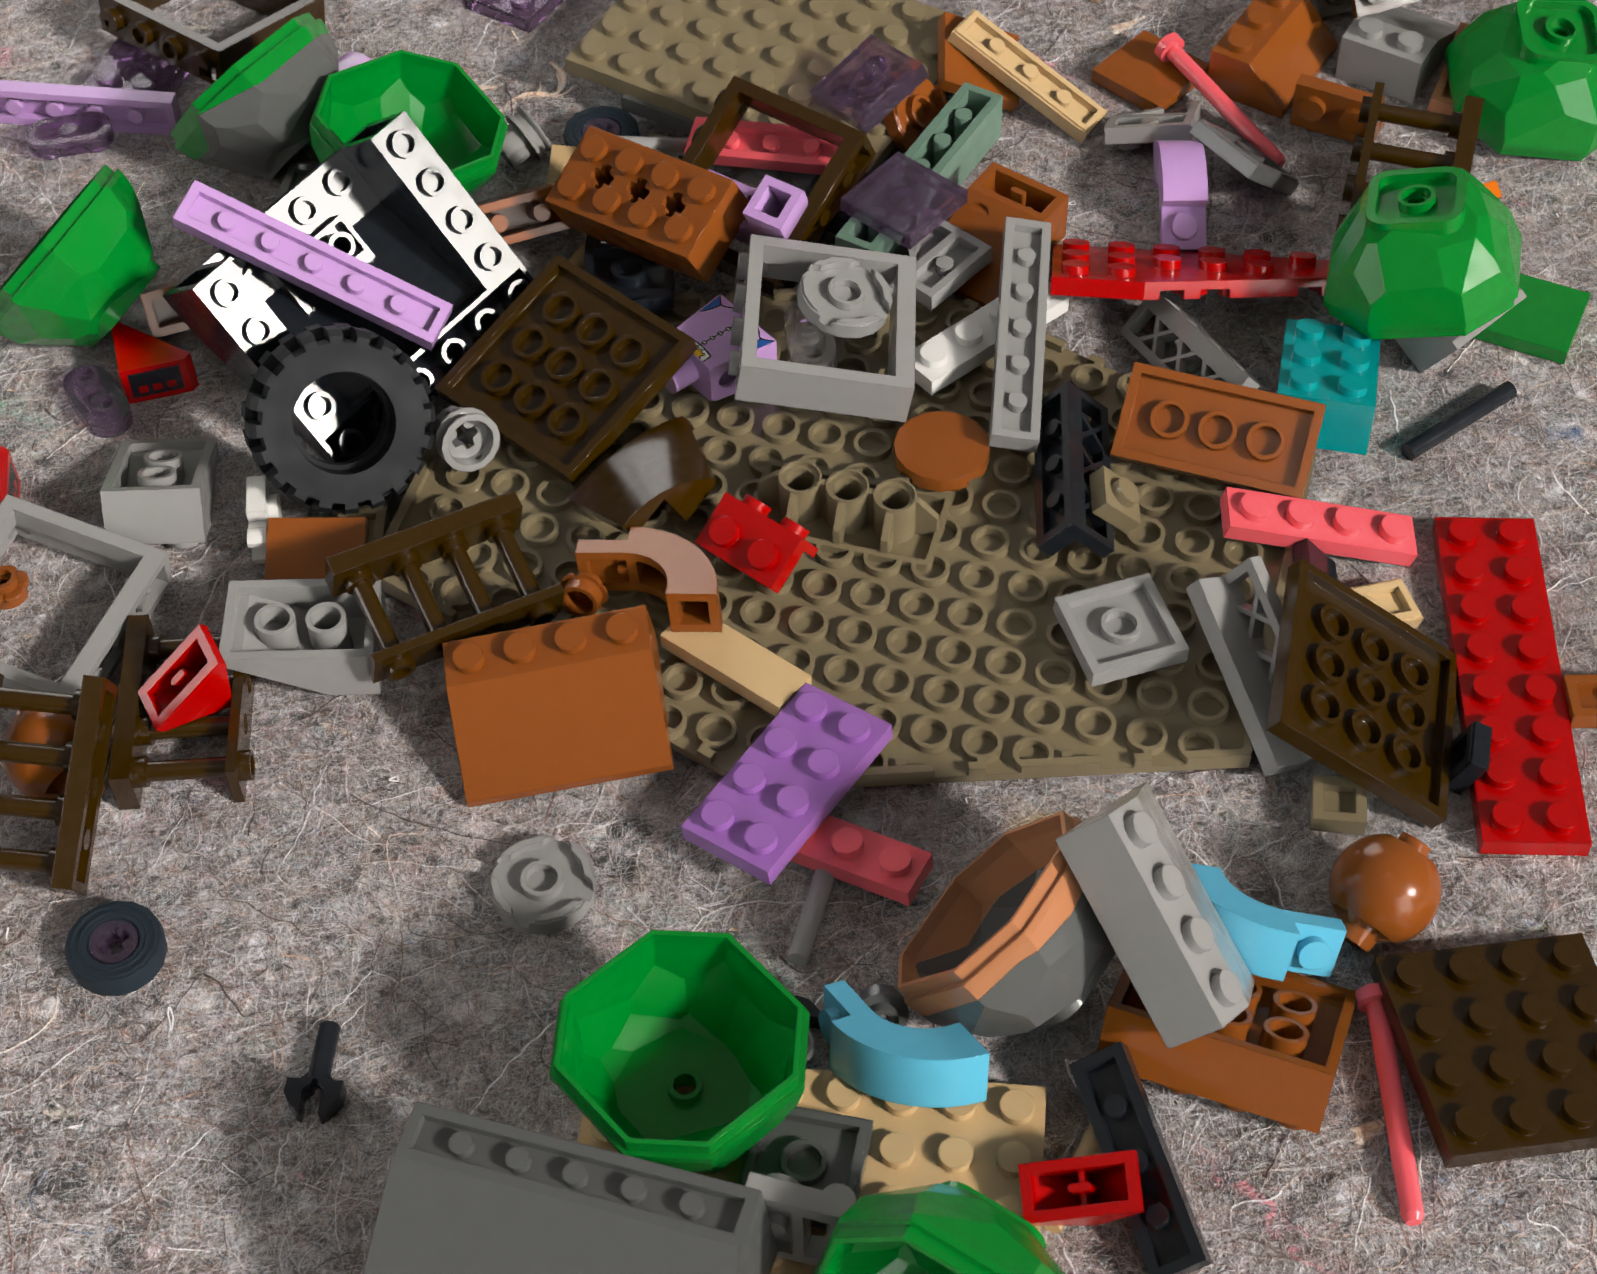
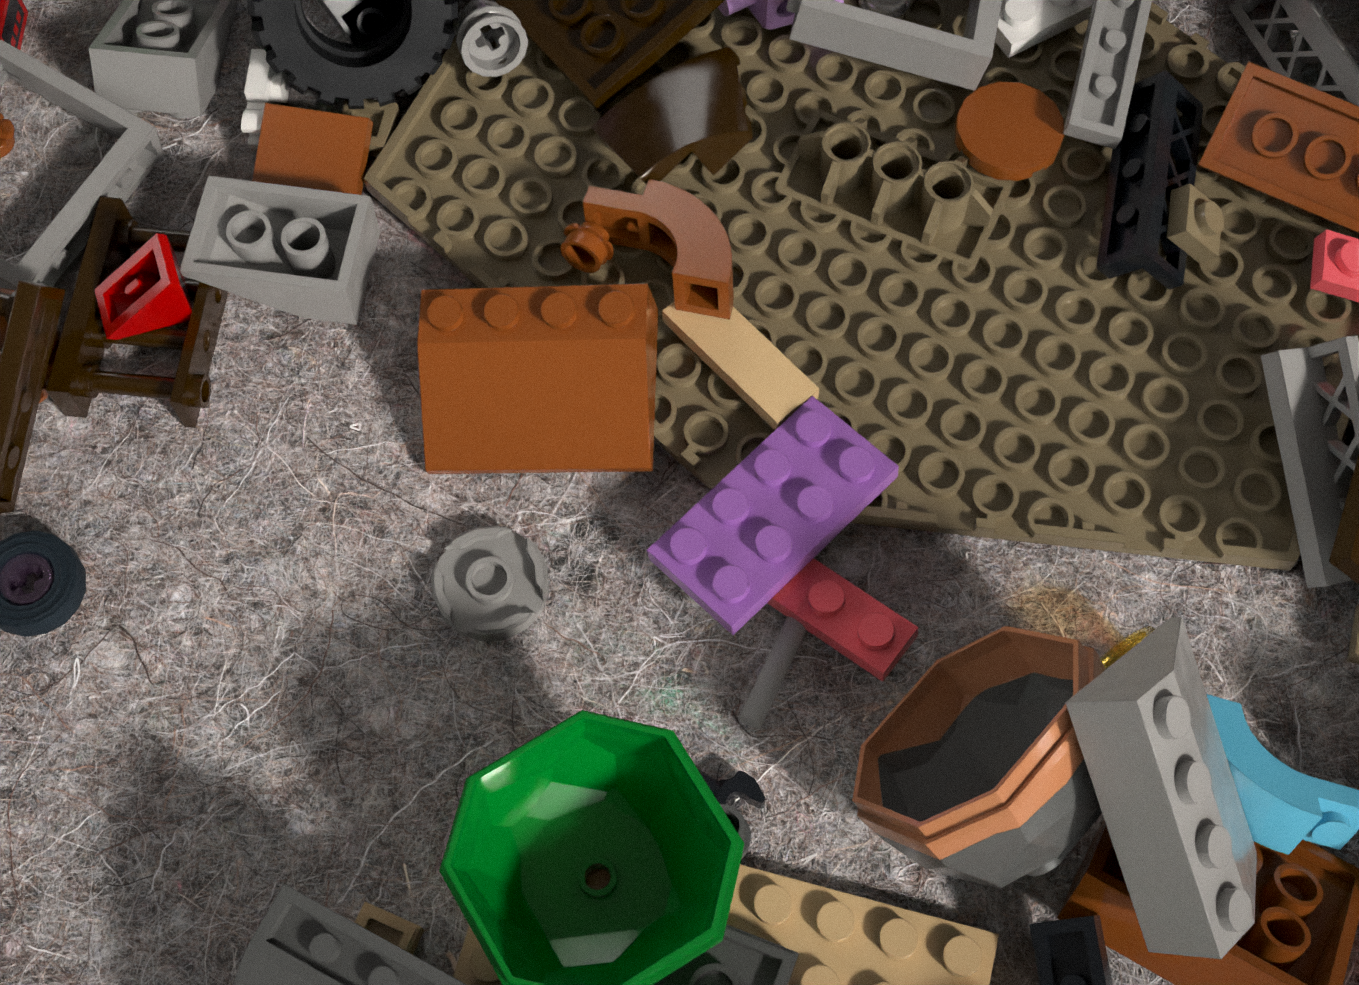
camera: 10 degrees right, 15 degrees up
black bar [284,1020,347,1124] -> none
dark brown fence [325,490,565,684] -> none
red bracket [695,492,819,594] -> none
medium azure arch [819,980,990,1108] -> none
dark grey plate [858,984,909,1026] -> none
light grey plate [1053,573,1189,687] -> none

